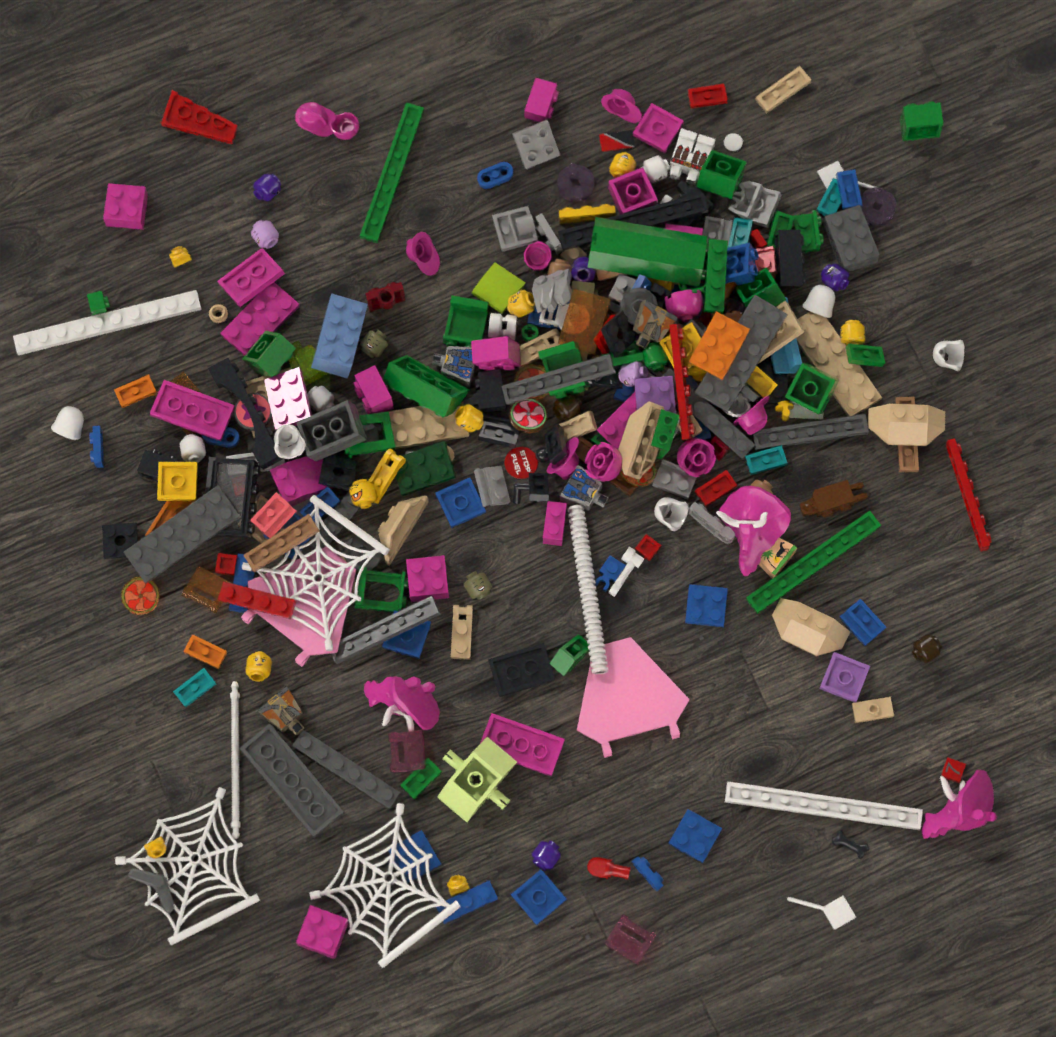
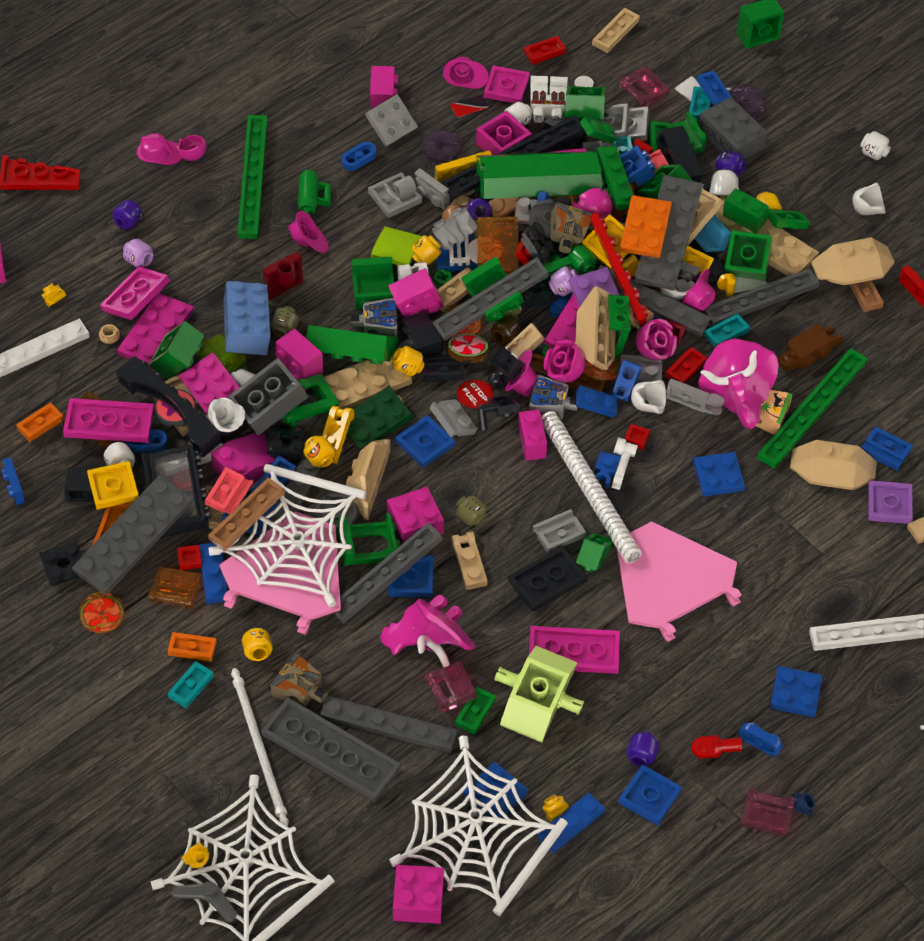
camera: 20 degrees left, 20 degrees down
red plate [218,581,296,620] -> none
dark pink hair [524,241,552,271] -> none
yellow head [609,152,636,178] -> none
none -> green piece [298,170,331,215]
none -> light grey plate [533,509,586,553]
none -> blue plate [576,385,617,418]
none -> green plate [580,117,617,143]
none -> blue leg [612,360,644,402]
none -> clear pink plate [619,66,669,107]
none -> green brick [723,188,769,234]
none -> dark blue plate [793,792,816,816]
none -> white head [860,131,891,160]

